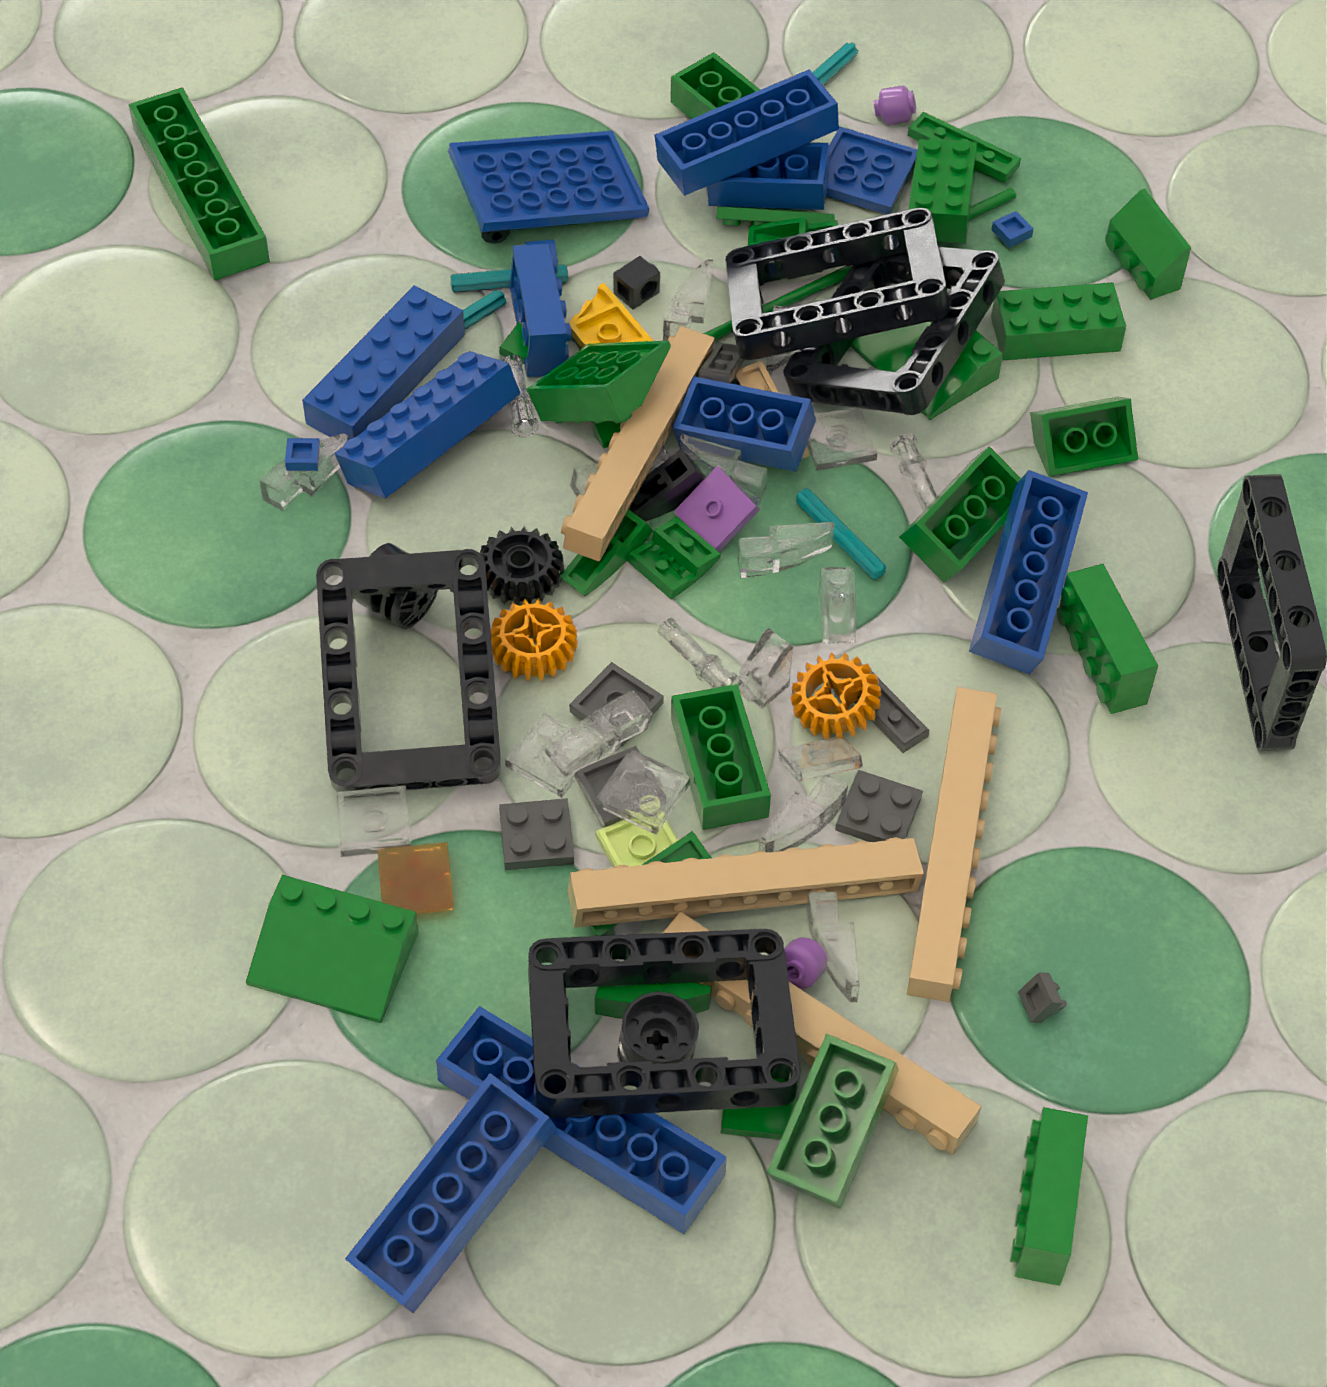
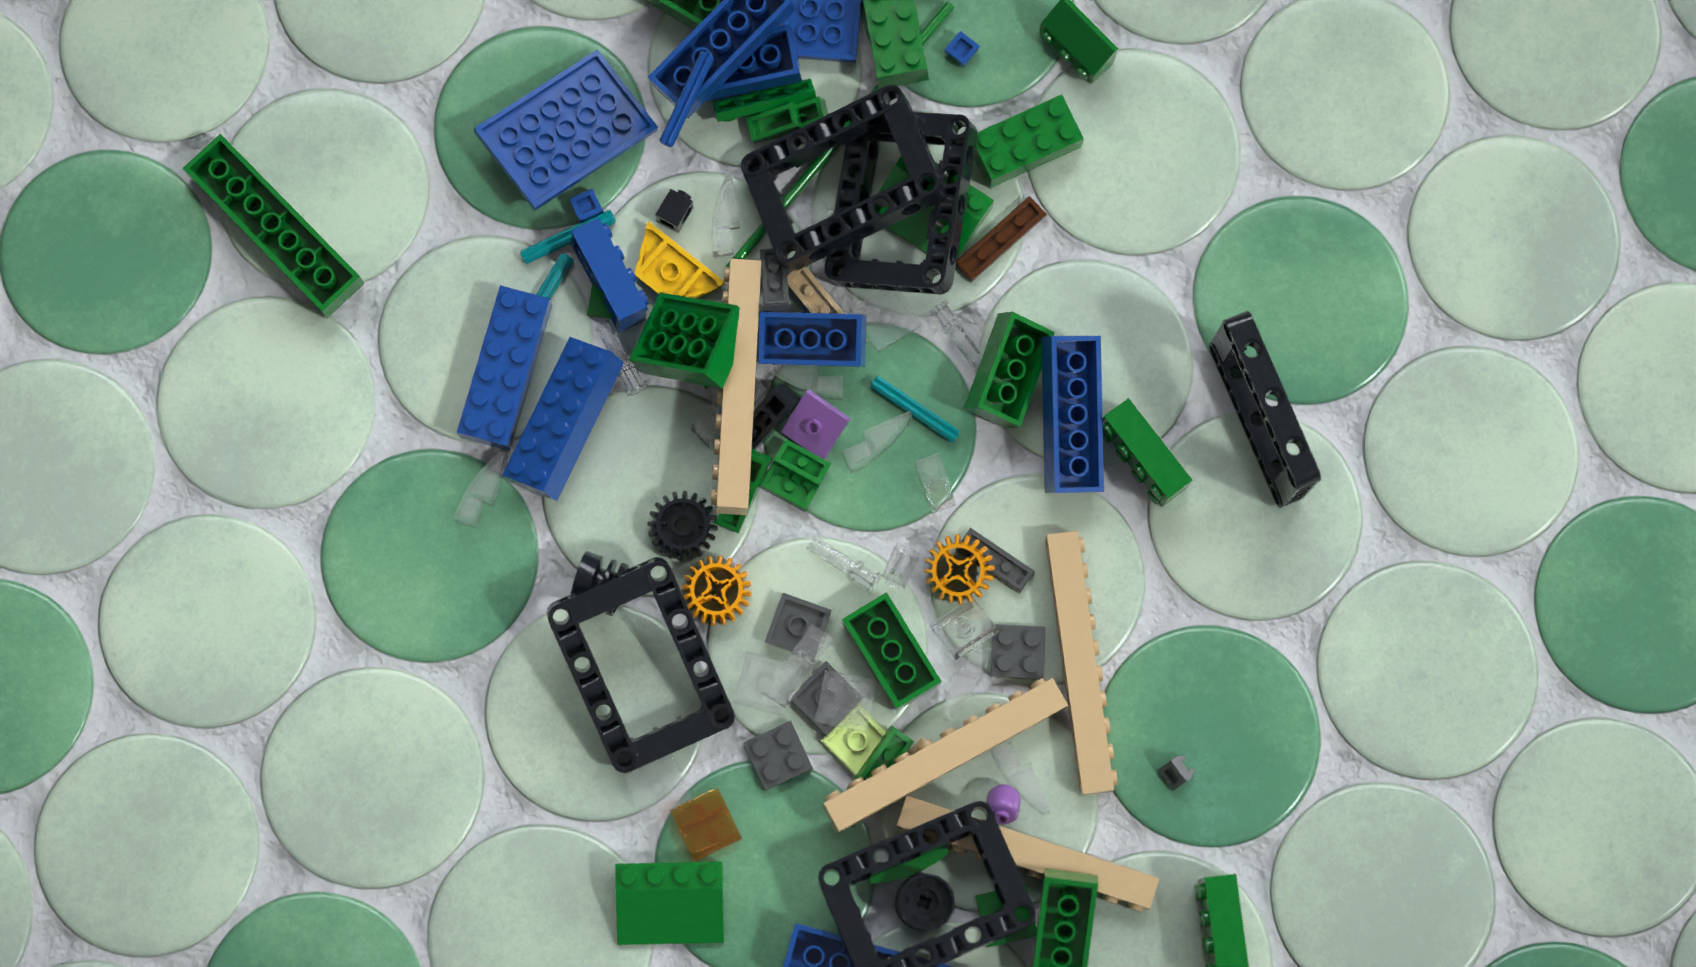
camera: 20 degrees left, 25 degrees up
blue plate [285,438,320,471] -> none
green slope [1030,396,1139,476] -> none
none -> blue axle [660,51,714,147]
none -> reddish brown tile [956,196,1047,283]

